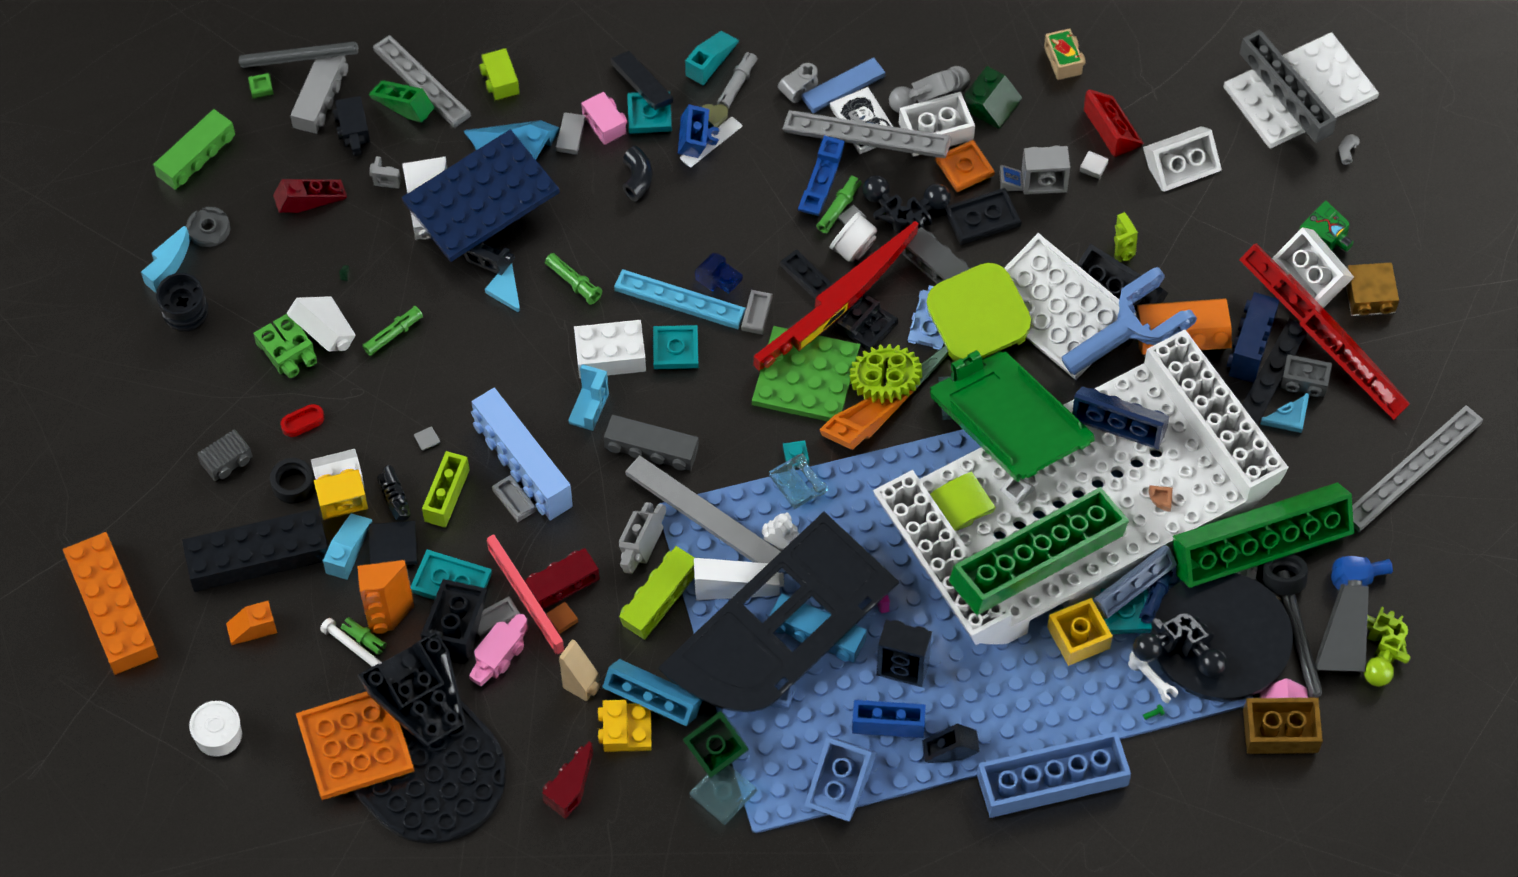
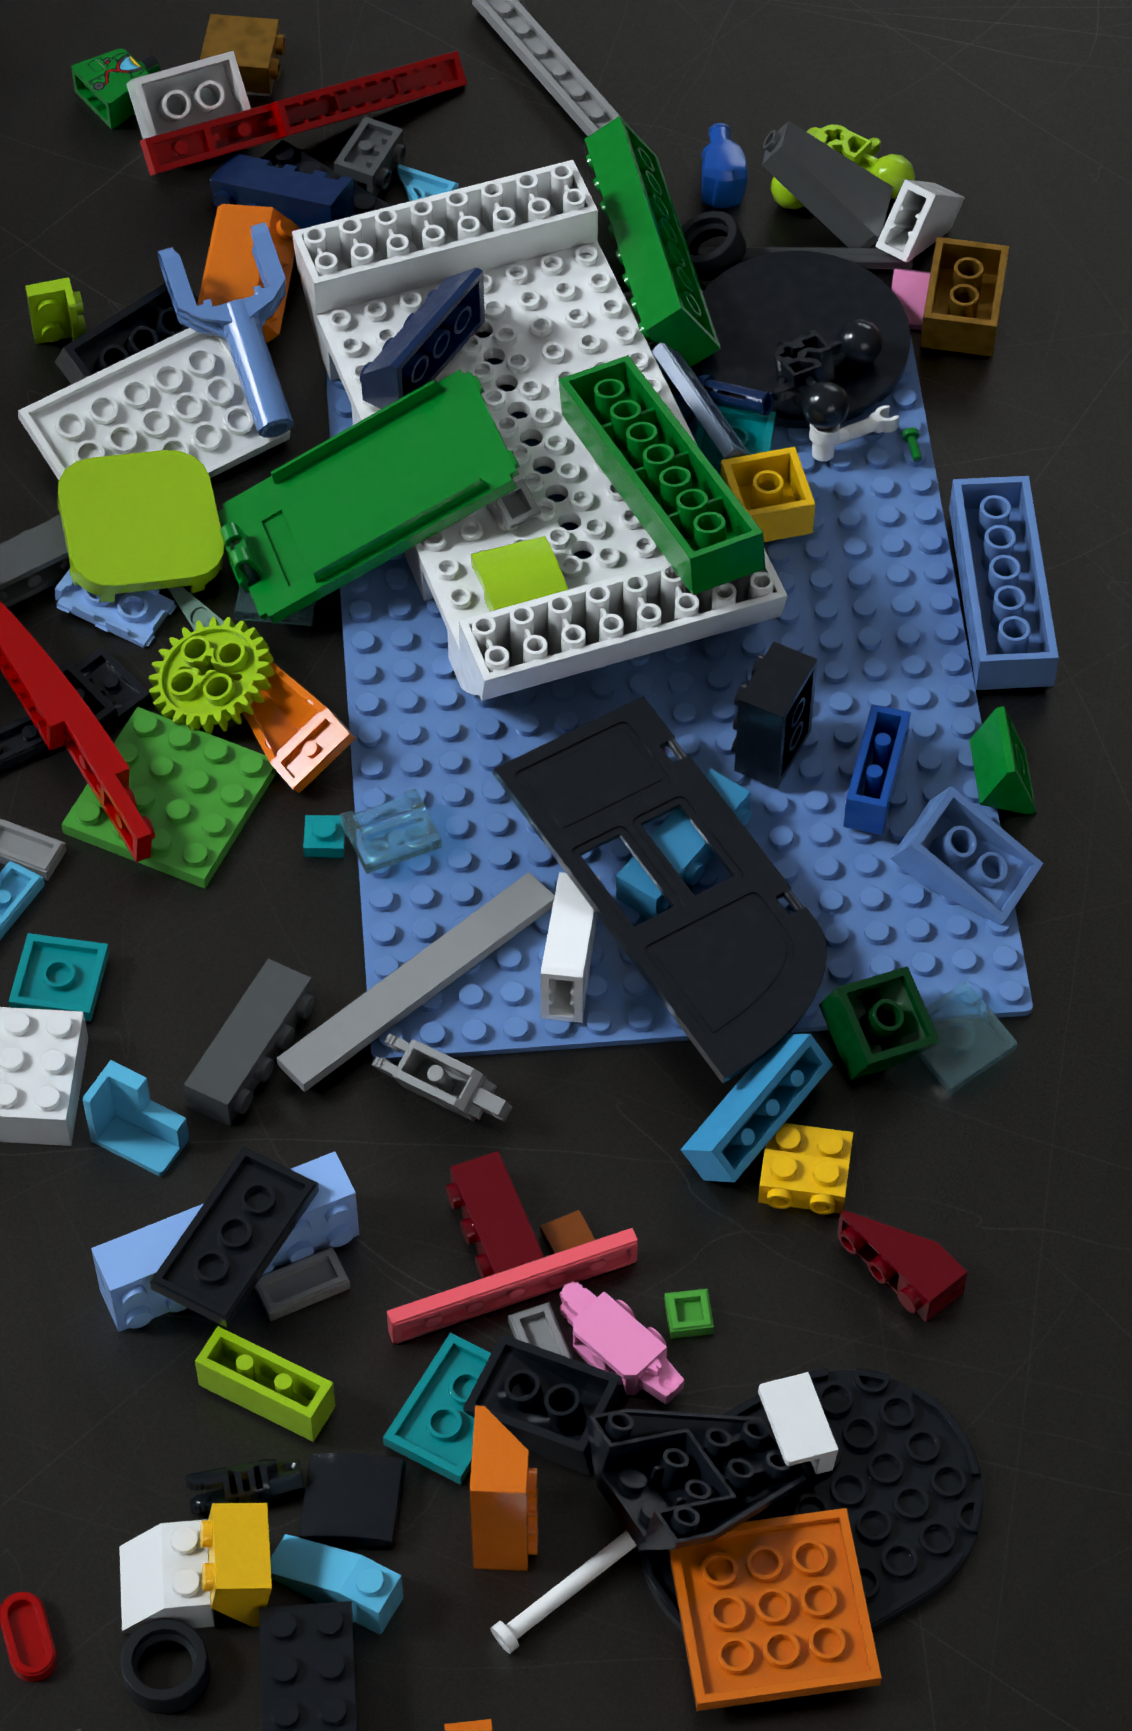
camera: 80 degrees left, 5 degrees down
bright green pin [341,617,387,655] -> none
light grey piece [414,426,440,451] -> none
tan slope [559,639,600,701] -> none
lime brick [619,546,695,640] -> none
white rock [762,512,800,551] -> none
black slope [922,723,980,763] -> none
nougat tile [1149,485,1173,512] -> none
none -> black tile [150,1146,319,1327]
none -> bright green tile [664,1288,714,1339]
none -> white panel [758,1372,838,1474]
none -> white slope [875,180,965,262]
none -> green slope [969,706,1037,814]

